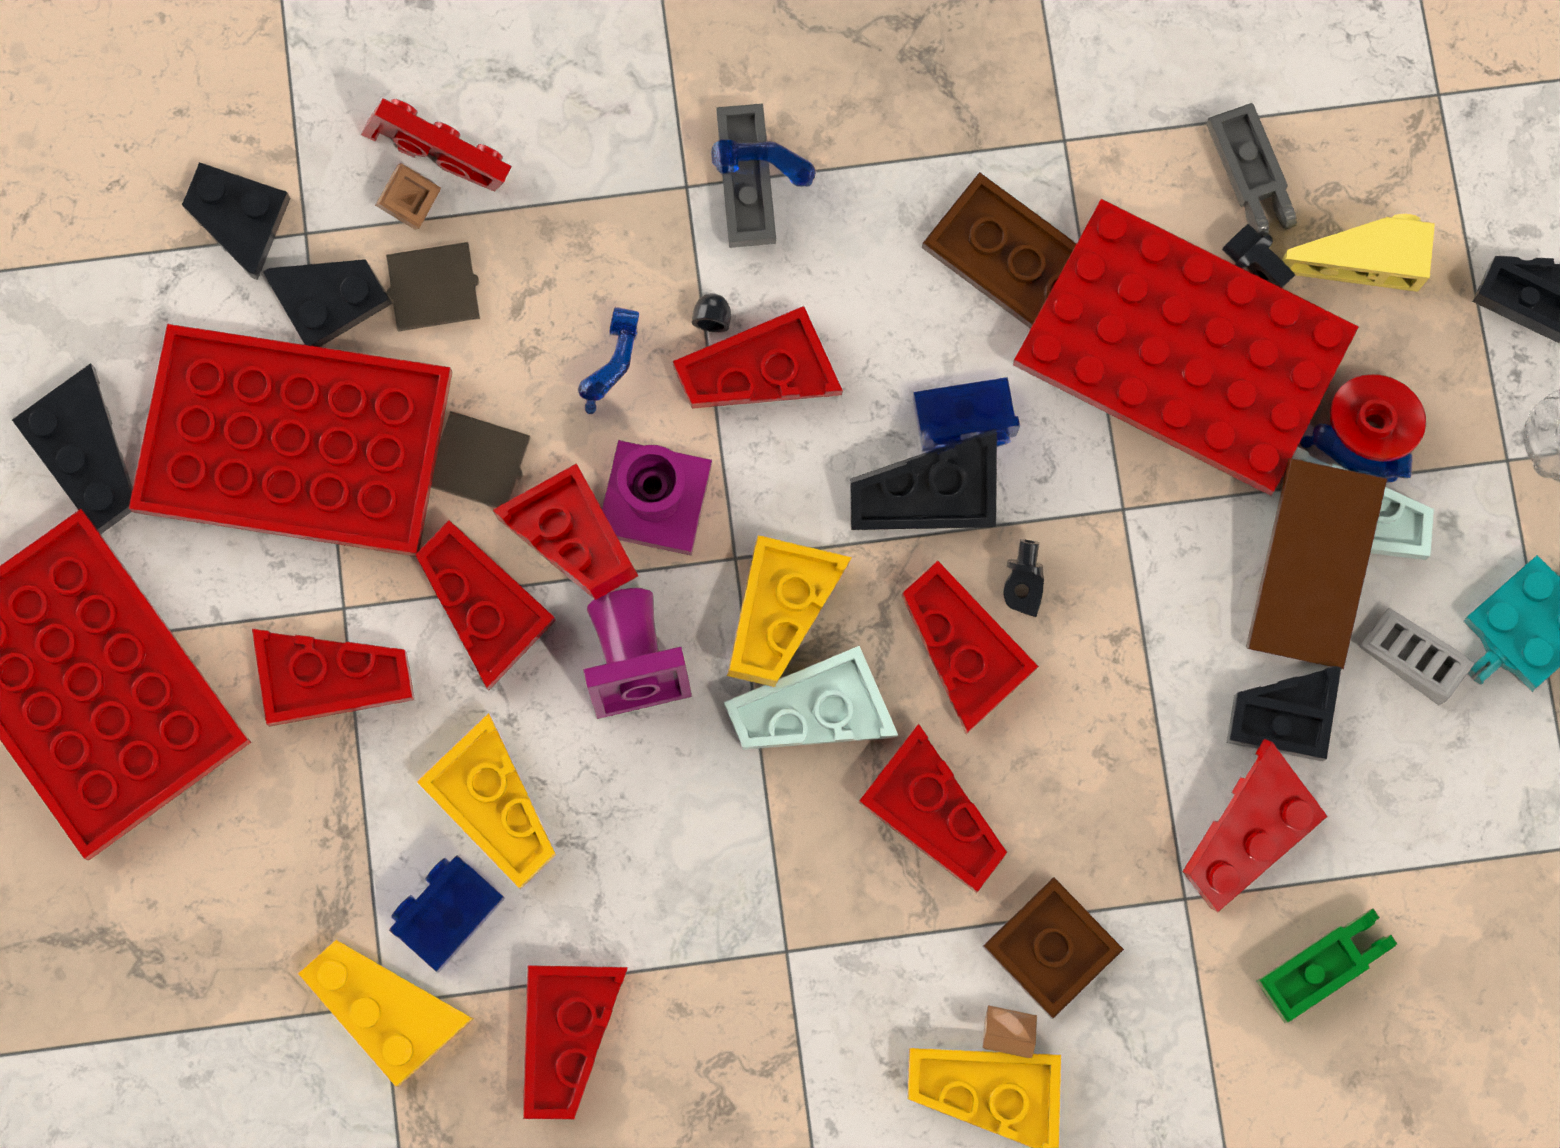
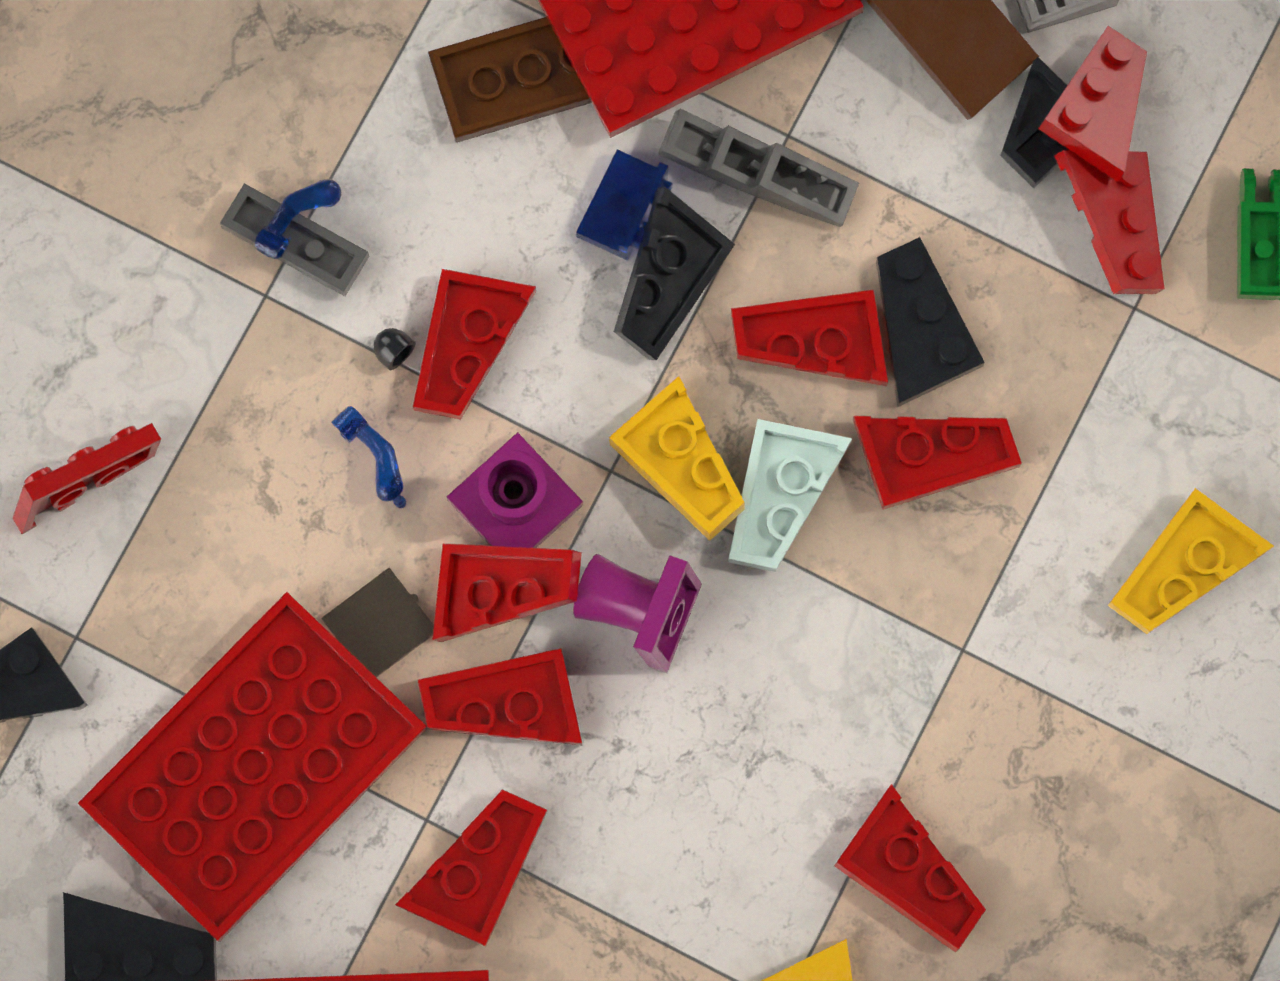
camera: 55 degrees left, 0 degrees up
black wing [263,259,393,347] -> none
medium nougat tile [375,163,441,230] -> none
clear smoke piece [386,242,480,332] -> none
clear blue bracket [389,855,505,973] -> none
yellow wing [417,713,556,889] -> none
reddish brown tile [982,877,1124,1019] -> none
medium nougat tile [982,1005,1037,1058] -> none
black piece [1003,539,1044,617] -> none
none -> dark grey slope [658,108,859,227]
none -> black wing [876,237,985,407]
none -> wing [1038,26,1147,182]

